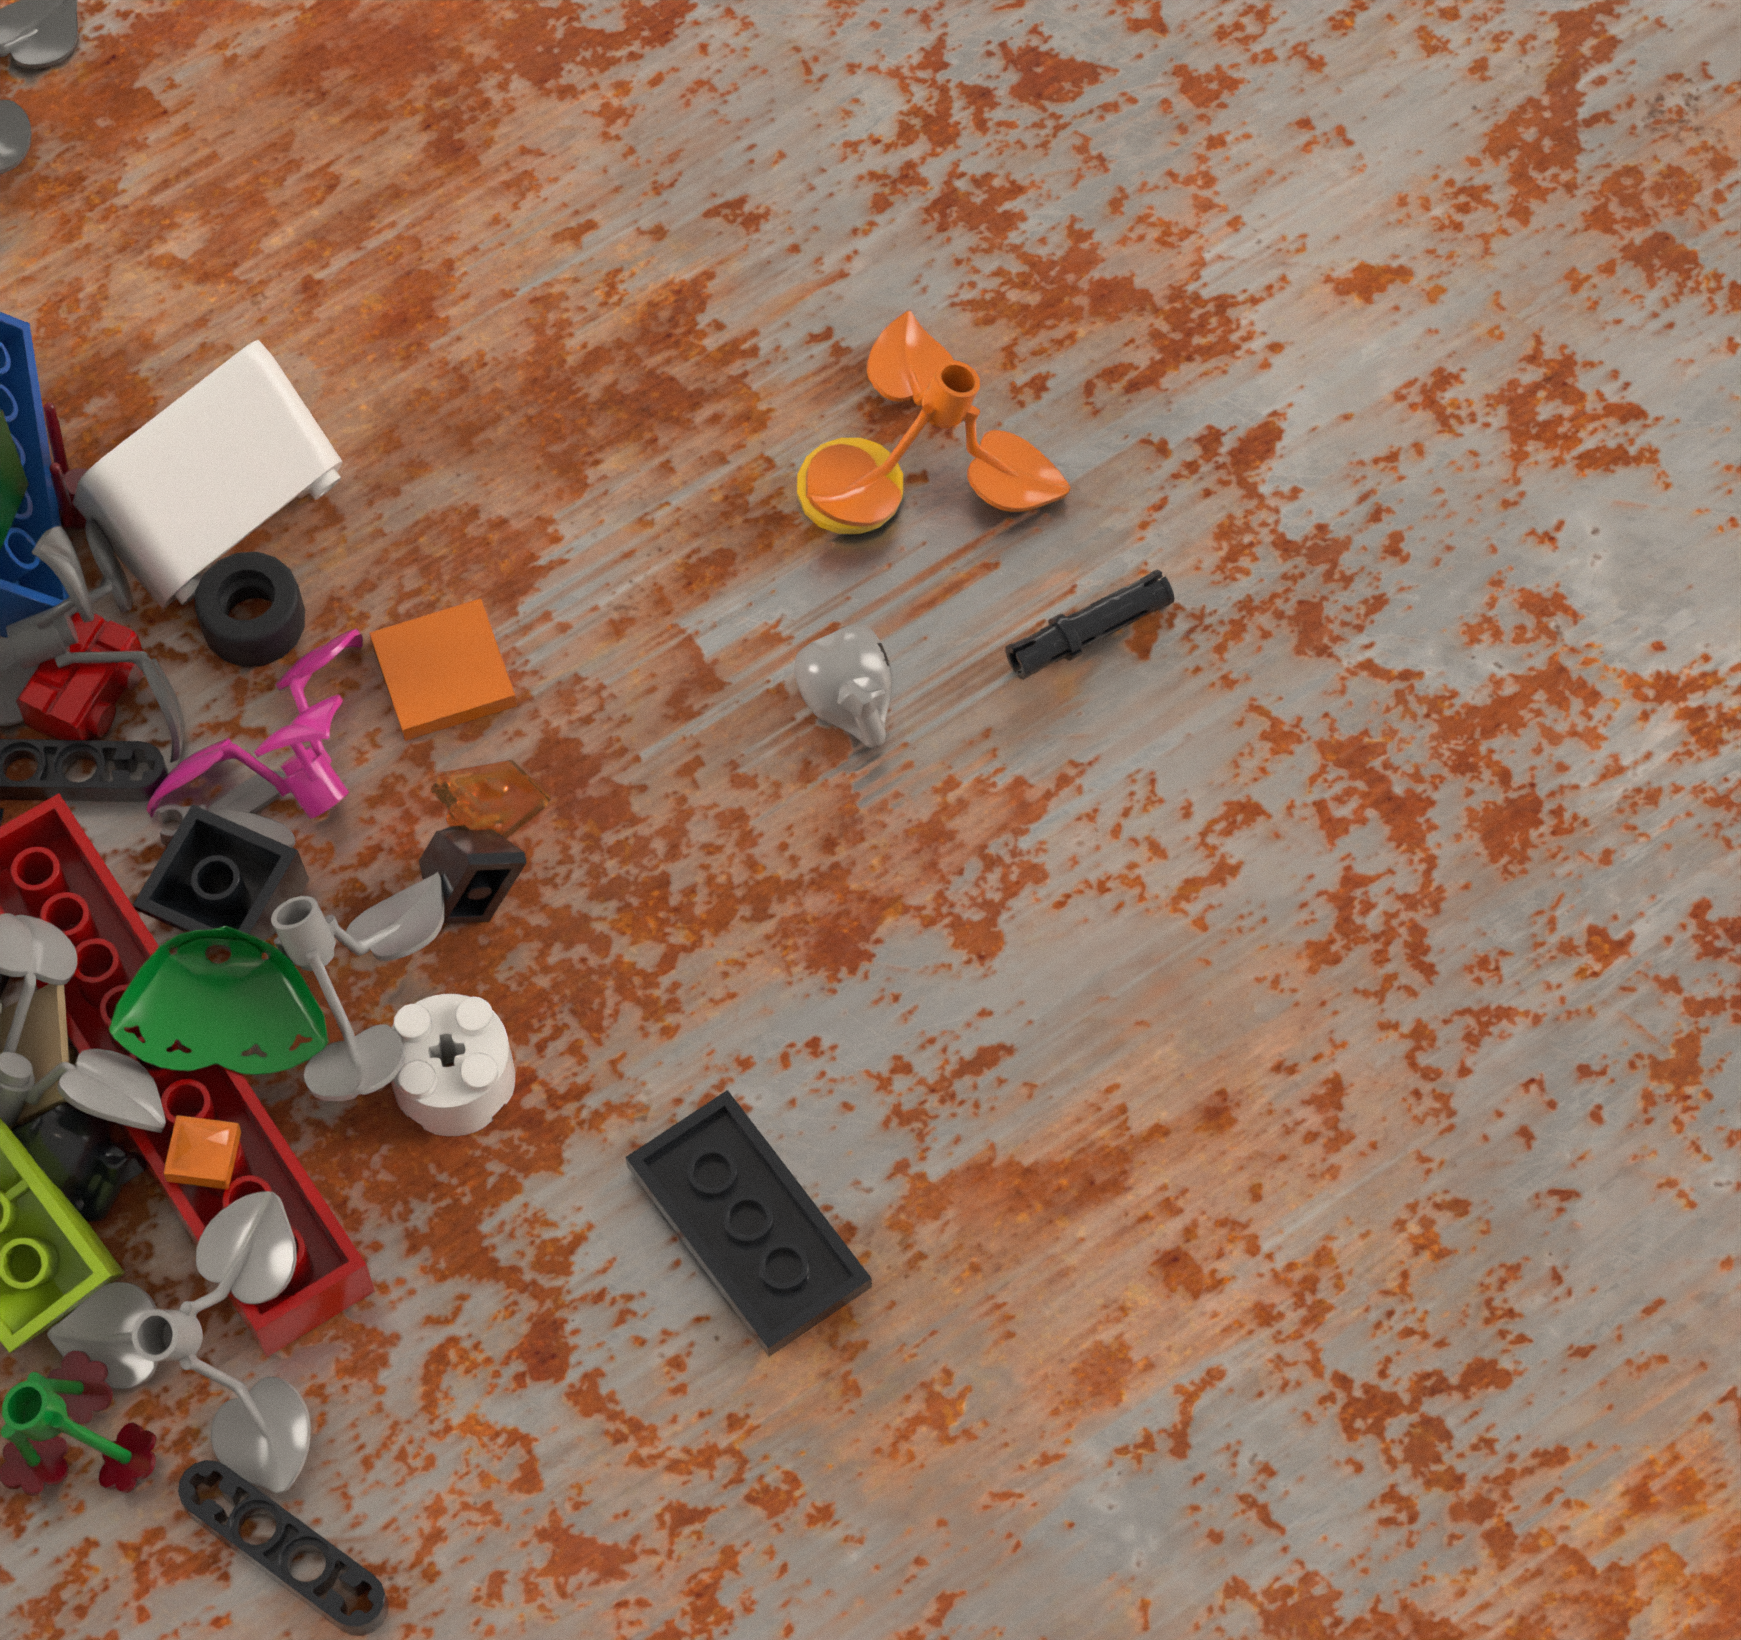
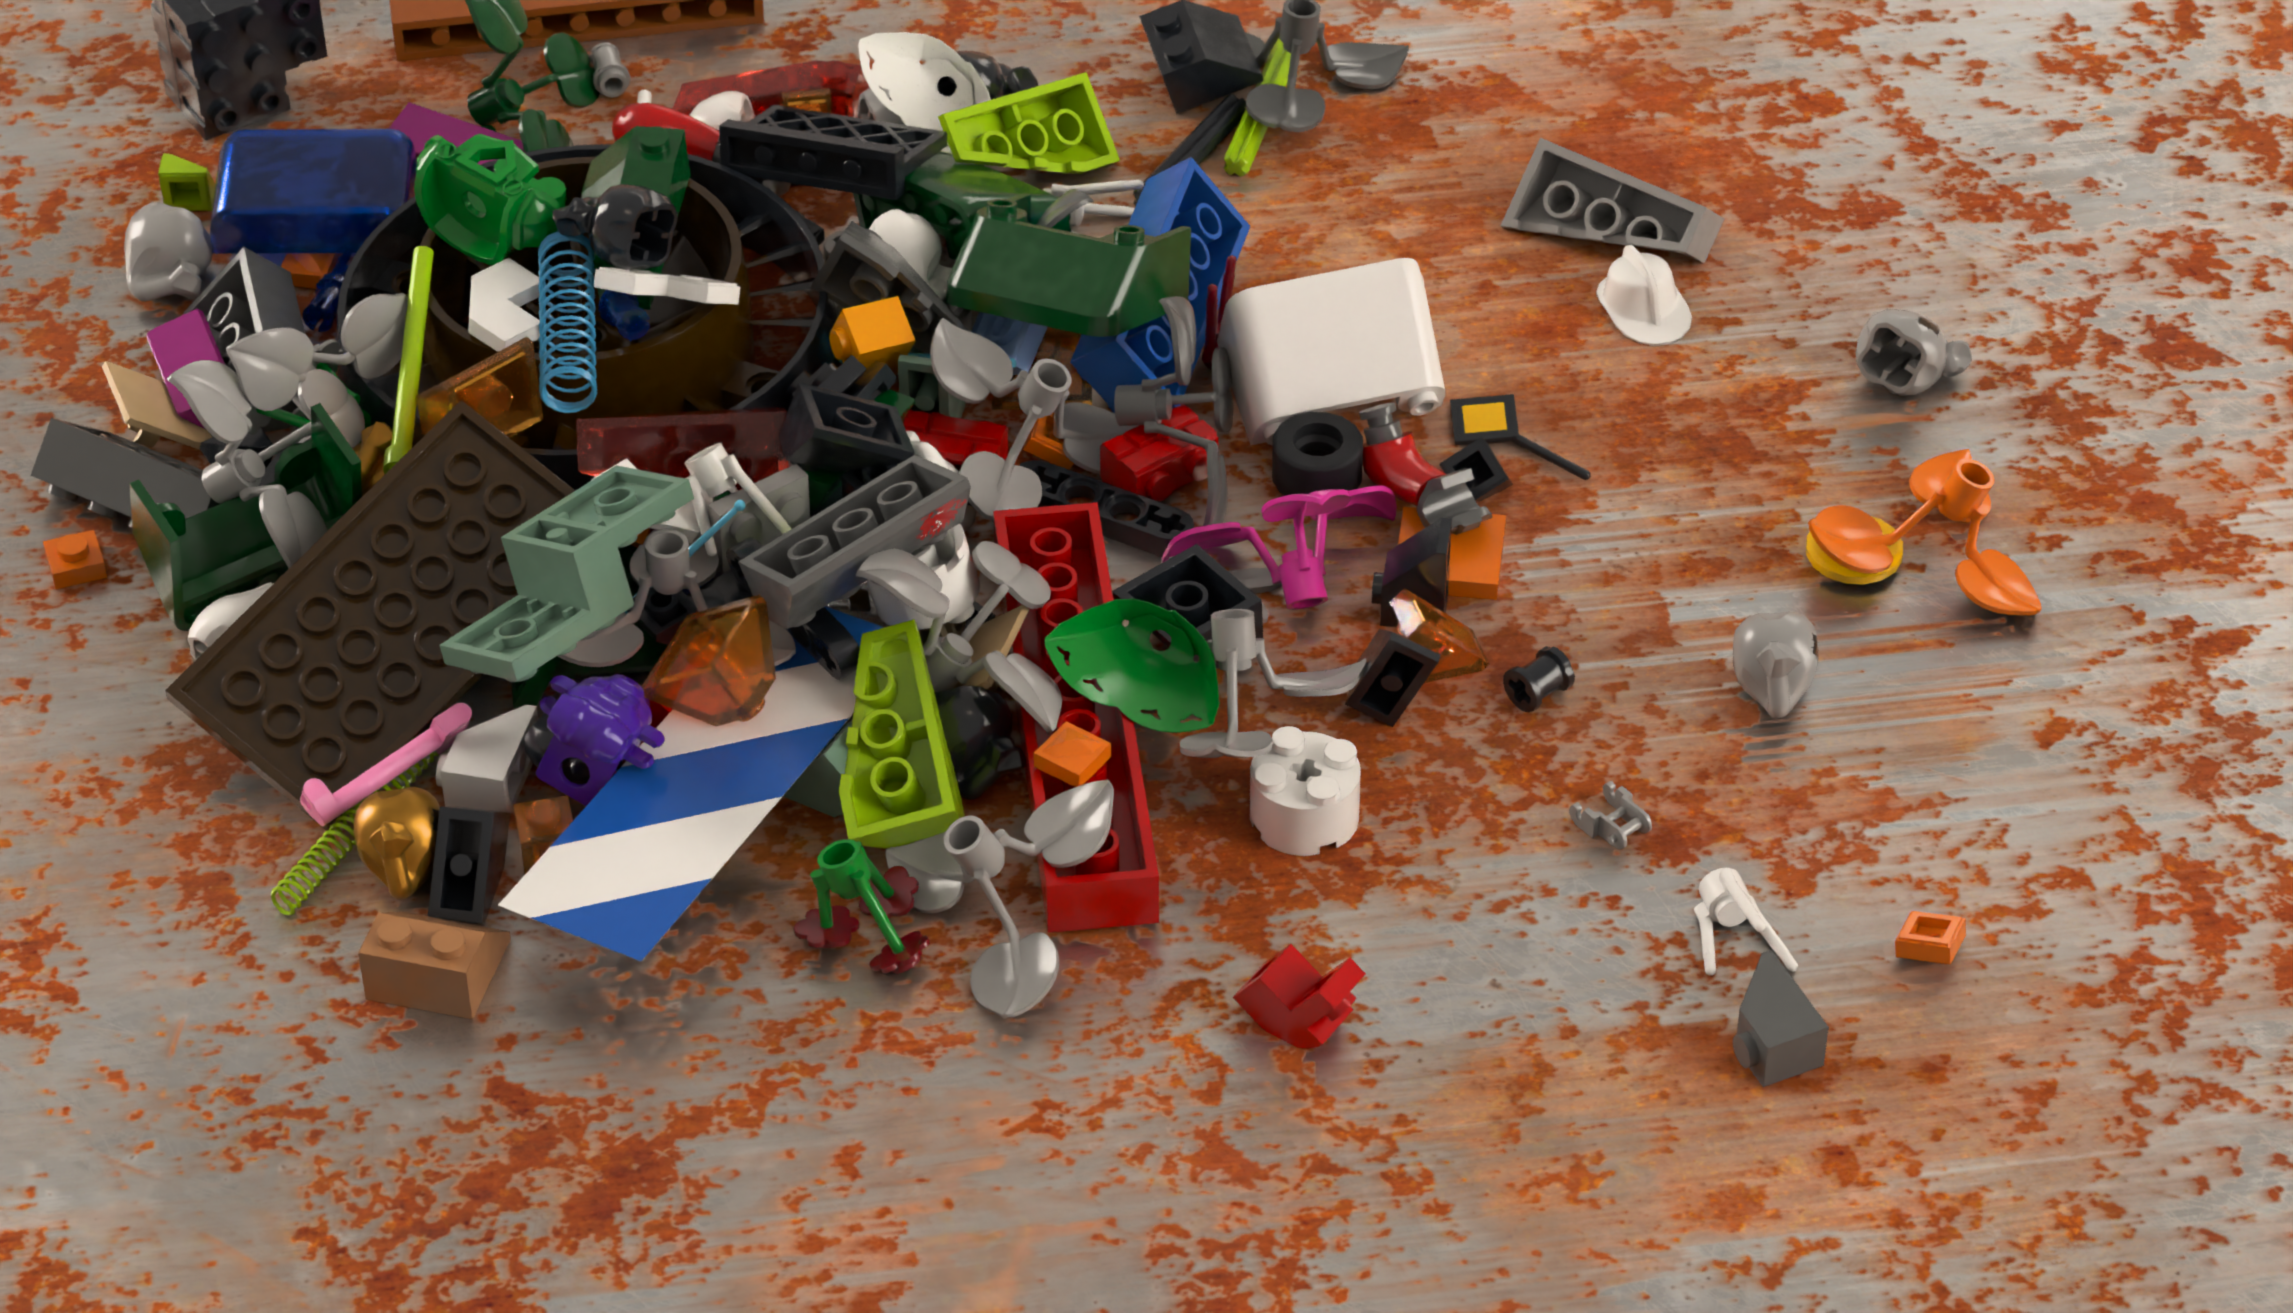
camera: 25 degrees right, 20 degrees down
black beam [178,1460,389,1636] -> none
black plate [625,1090,872,1357] -> none
black pin [1005,569,1175,680] -> none
none -> red brick [1232,944,1366,1049]
none -> piece [1359,402,1492,535]
none -> black slope [1372,518,1452,632]
none -> black slope [1439,437,1513,503]
none -> piece [1450,394,1591,480]
none -> light grey wedge [1500,138,1724,263]
none -> black bush [1503,646,1575,713]
none -> light grey piece [1569,781,1652,850]
none -> white piece [1596,244,1692,346]
none -> white plant [1694,868,1798,976]
none -> dark grey slope [1733,950,1829,1087]
none -> light grey piece [1856,309,1972,396]
none -> orange tile [1895,911,1966,965]

